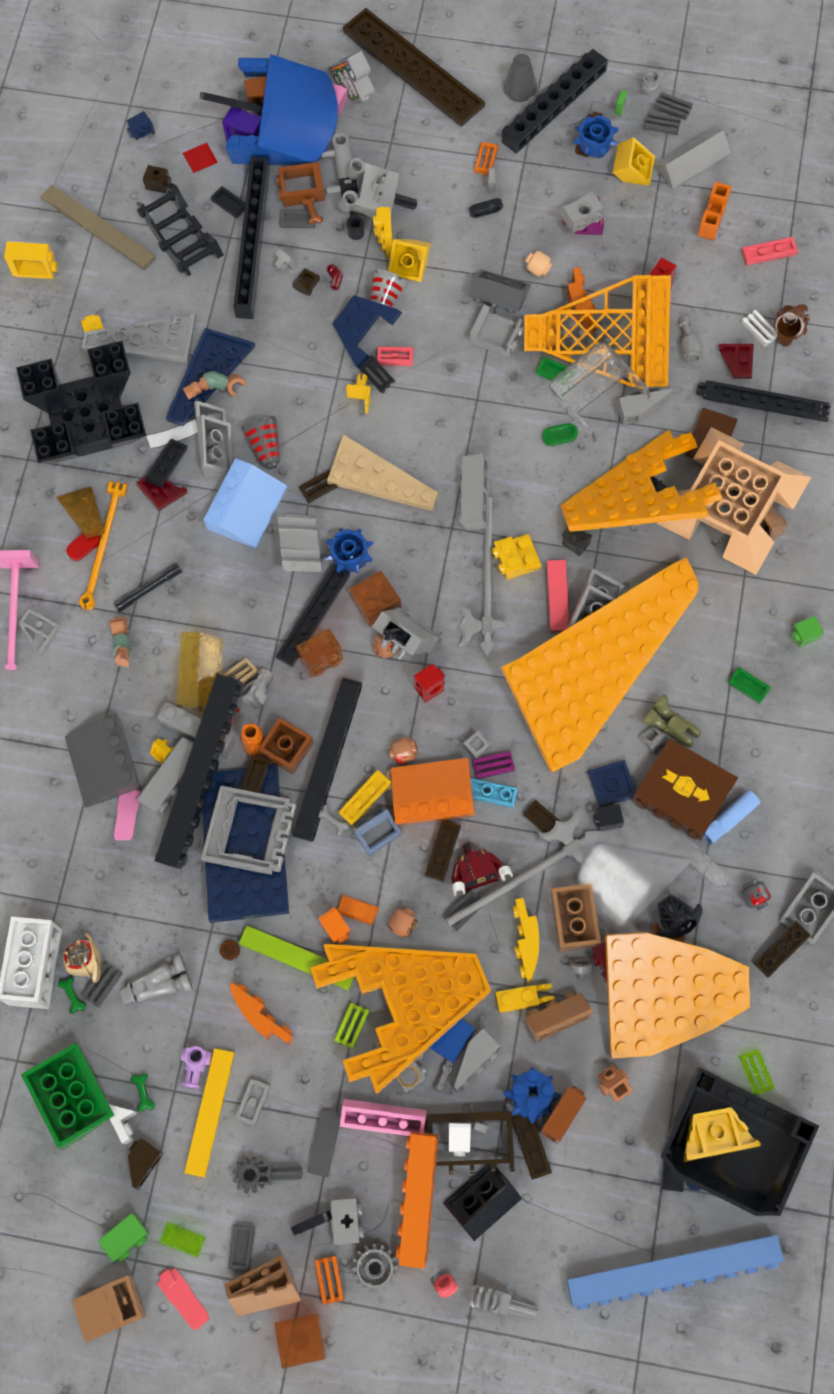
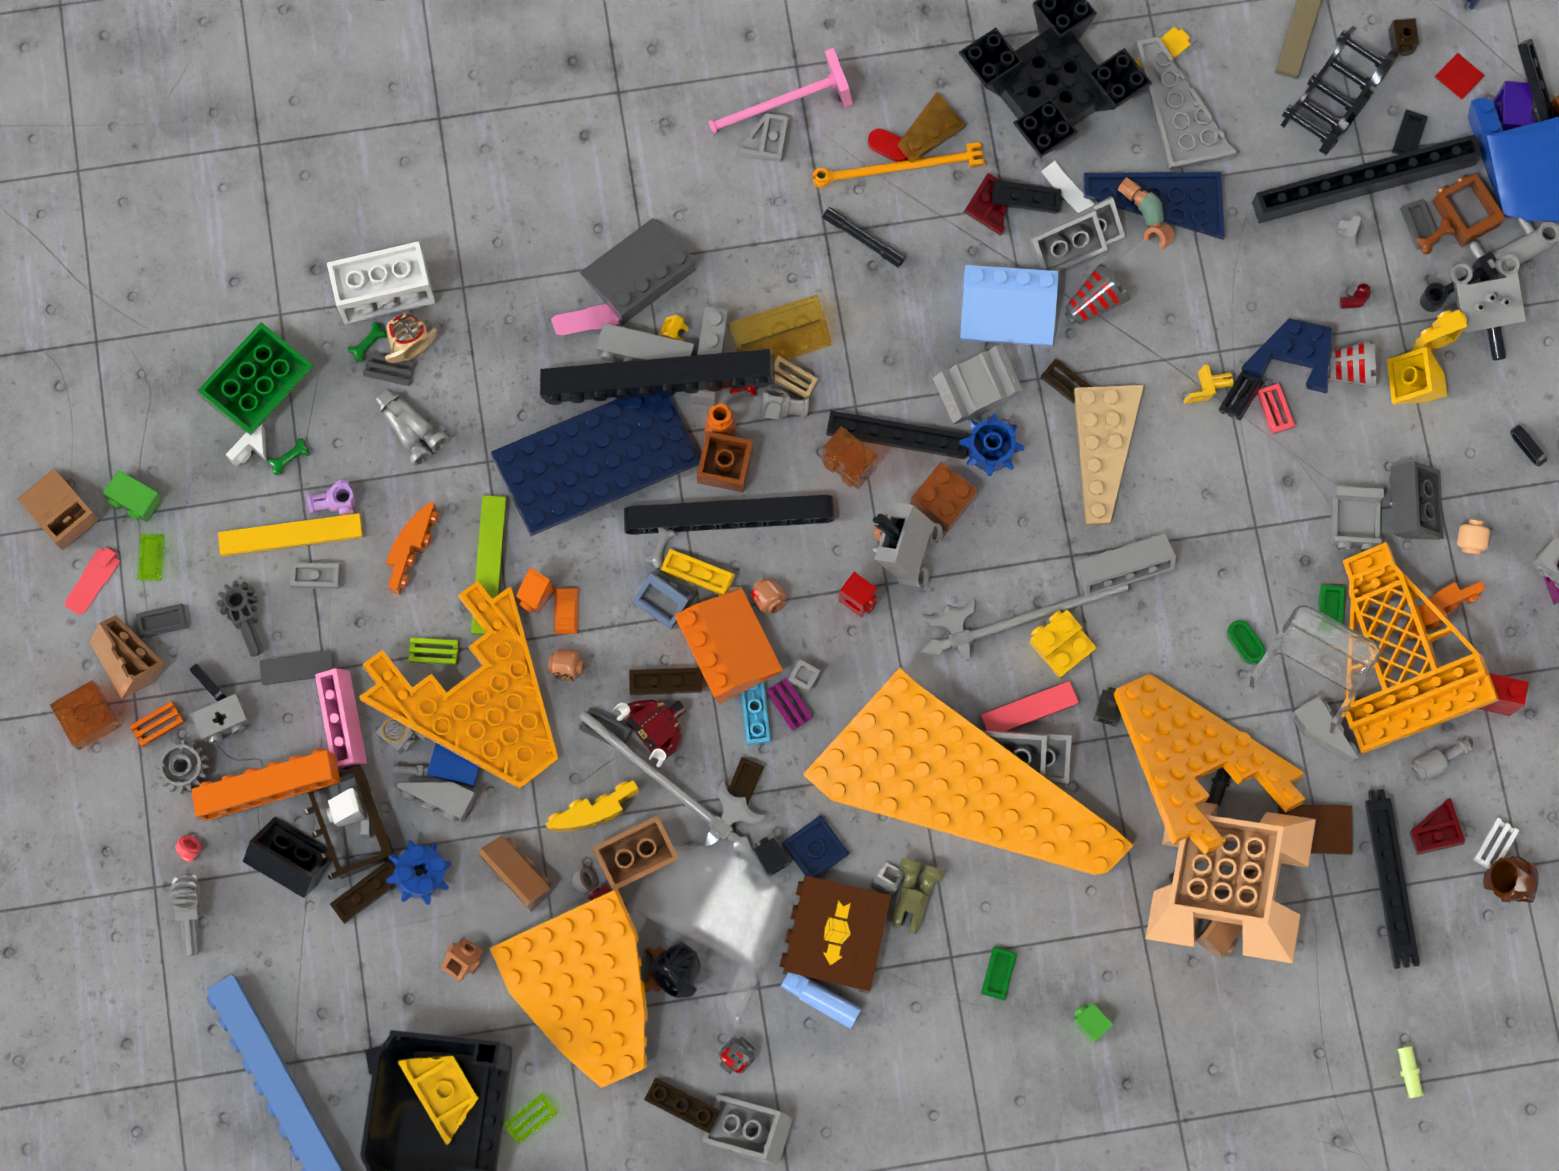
camera: 65 degrees right, 5 degrees up
nougat piece [110,616,131,668] -> none
dark brown slope [128,1138,164,1190] -> none
light grey hinge [201,786,297,875] -> none
reddish brown tile [219,940,240,961] -> none
dark brown tile [241,755,271,793] -> none
dark brown tile [292,268,320,296] -> none
yellow hinge [495,983,555,1013] -> none
dark orange brick [540,1086,587,1145] -> none

